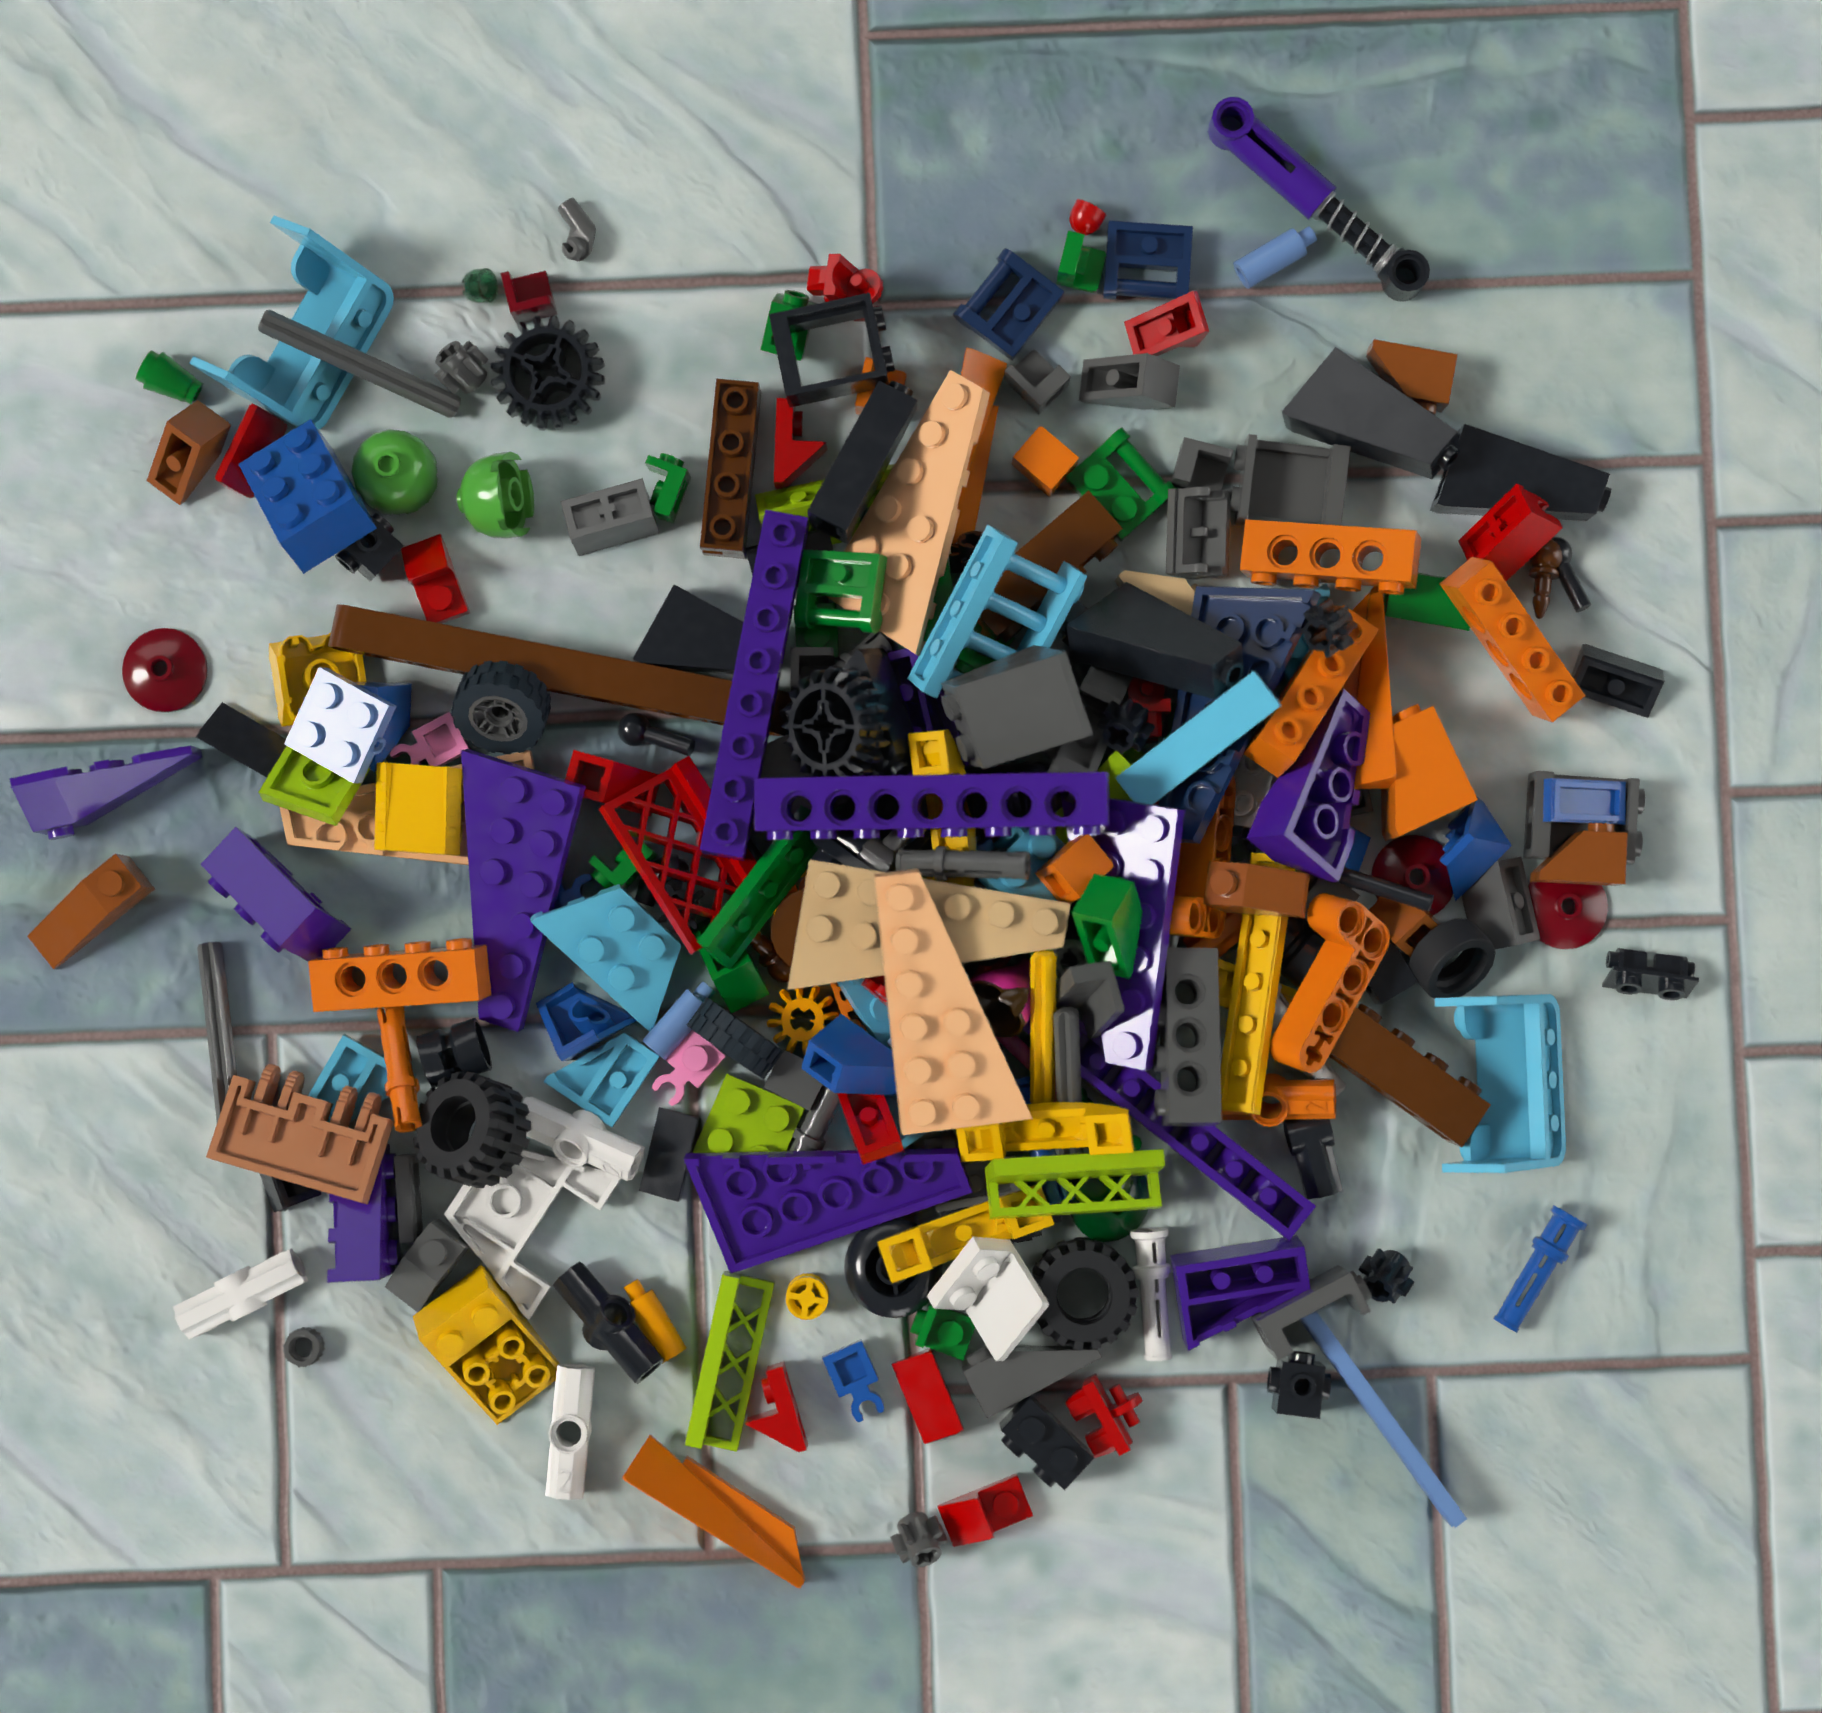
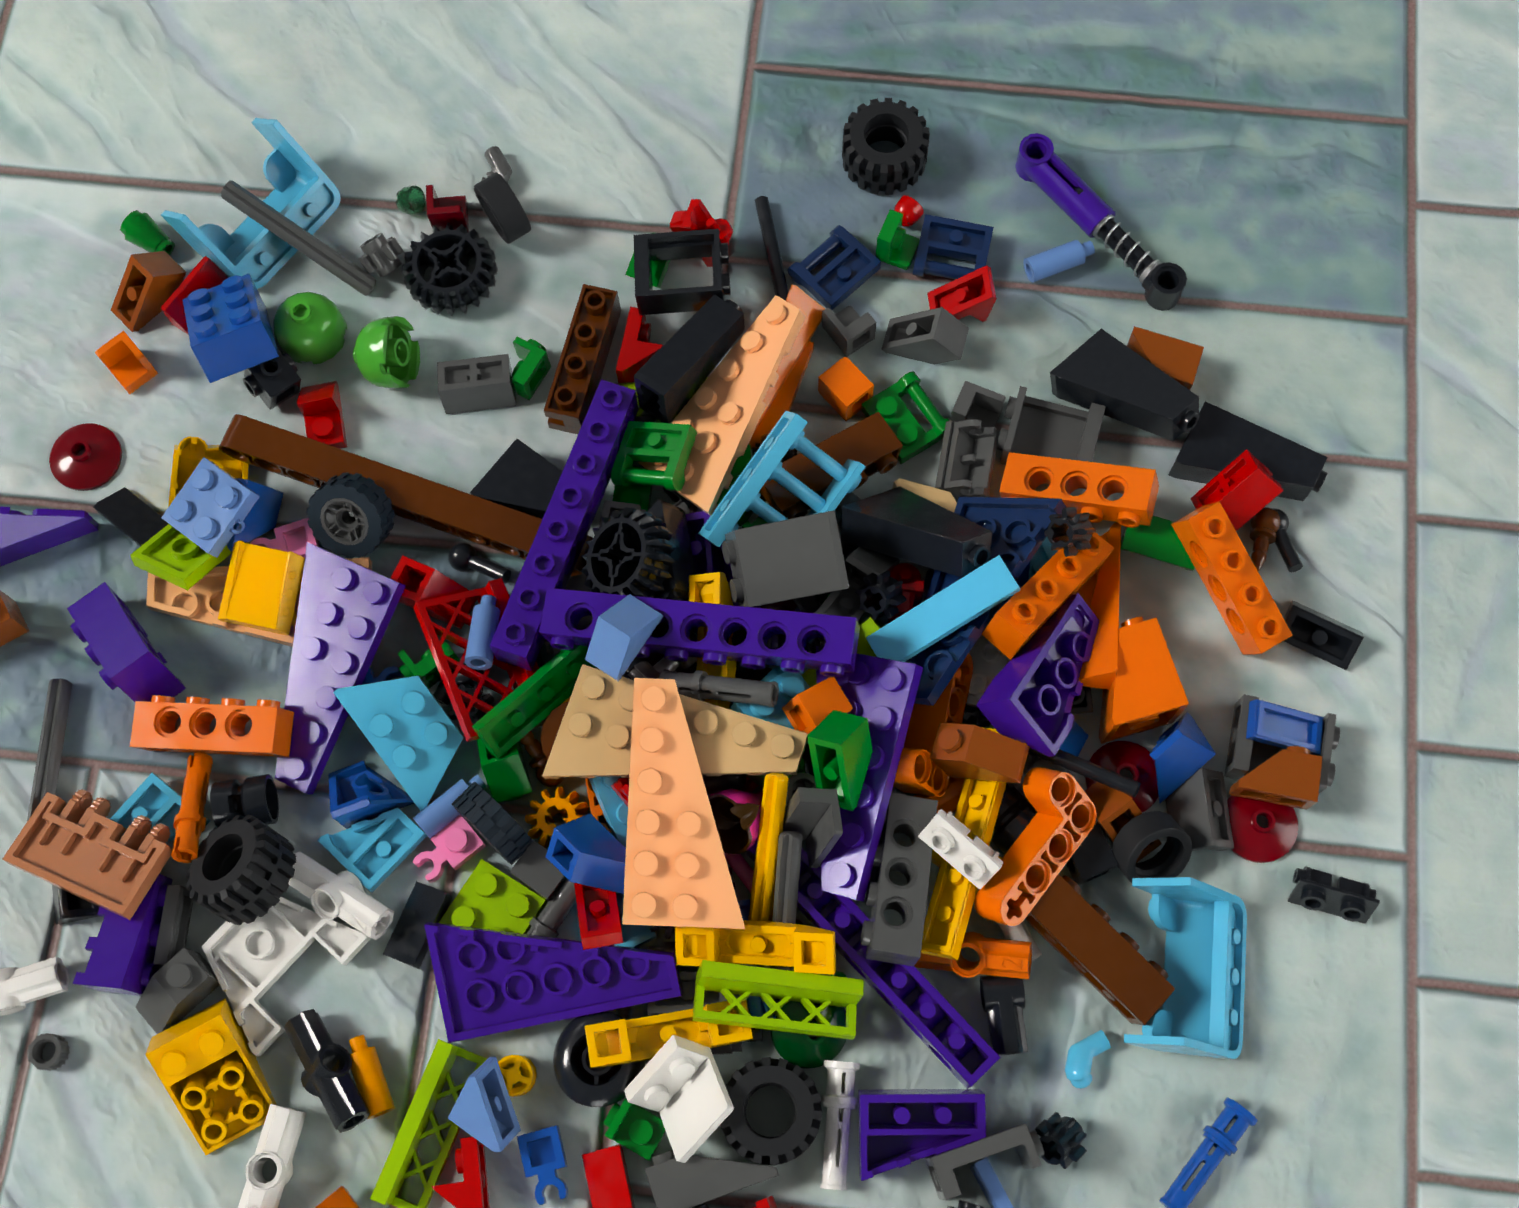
camera: 10 degrees right, 15 degrees down
none -> orange panel [95,331,159,394]
none -> medium blue slope [448,1056,521,1152]
none -> medium blue cylinder [464,595,501,670]
none -> black tyre [474,172,531,244]
none -> medium blue slope [585,594,663,682]
none -> black bar [755,196,789,301]
none -> black tyre [842,98,930,195]
none -> white hinge [918,809,1003,890]
none -> medium azure arm [1065,1030,1111,1089]

